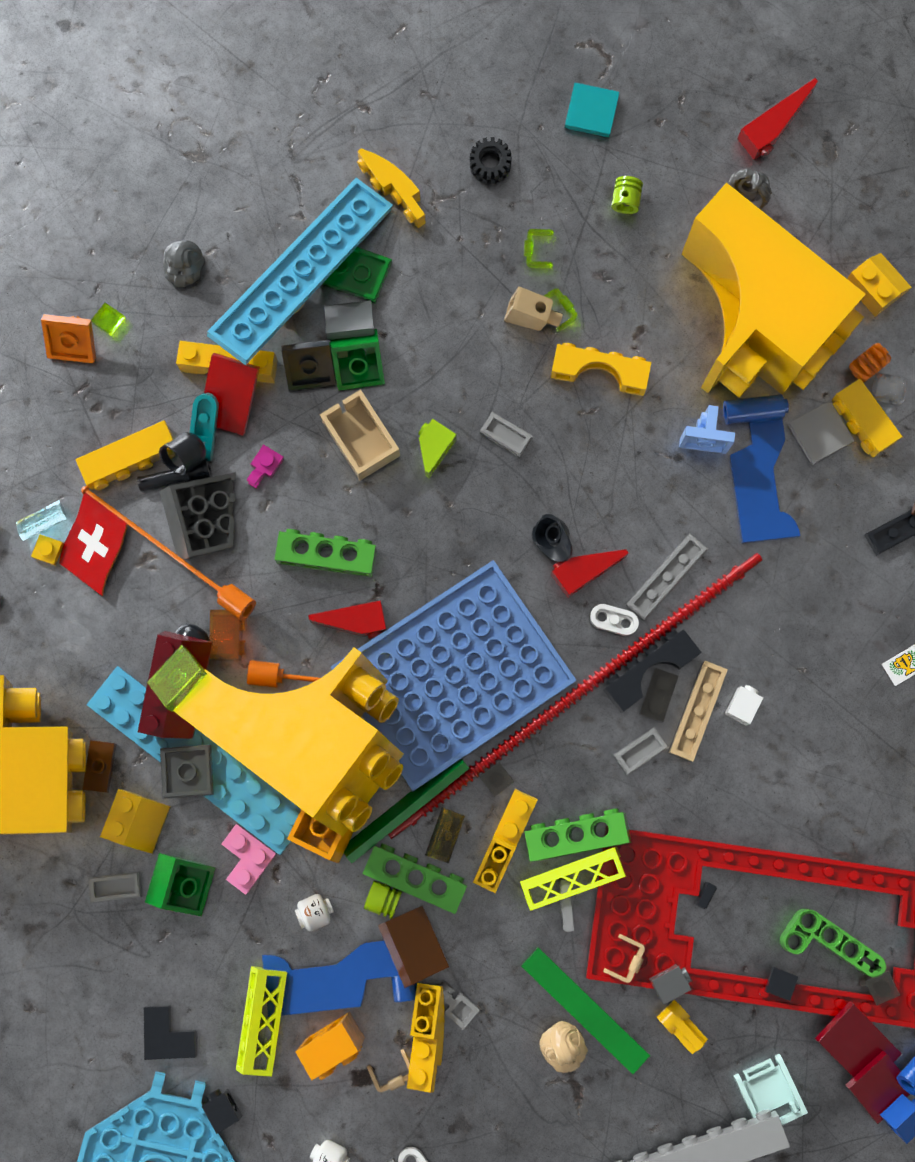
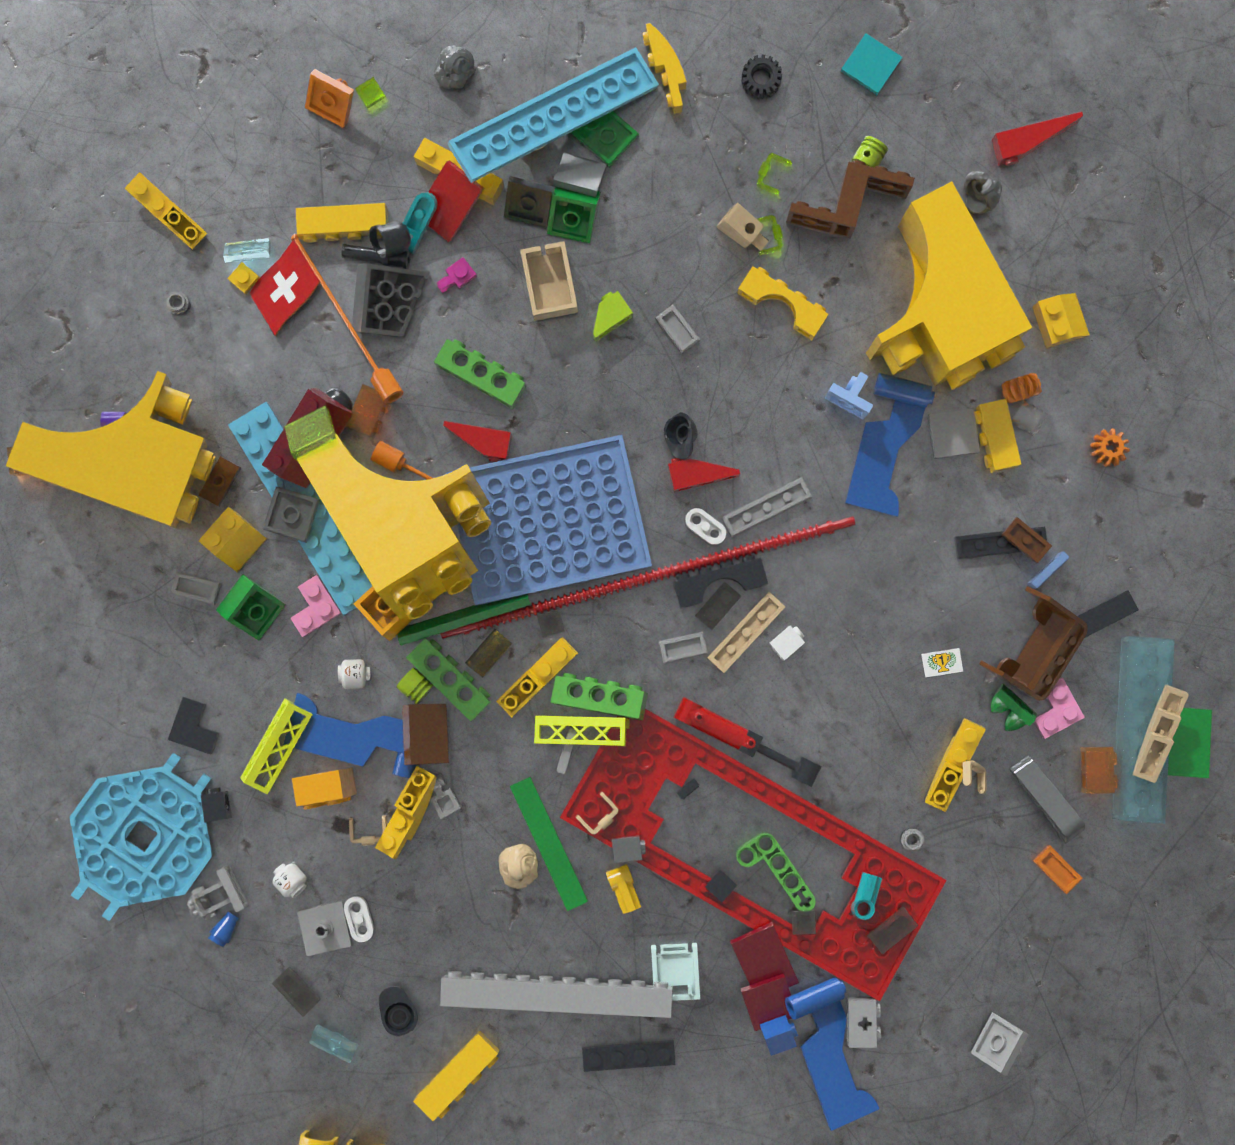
camera: 25 degrees right, 5 degrees up
none -> red piece [673,697,822,787]
none -> reddish brown bracket [786,161,915,239]

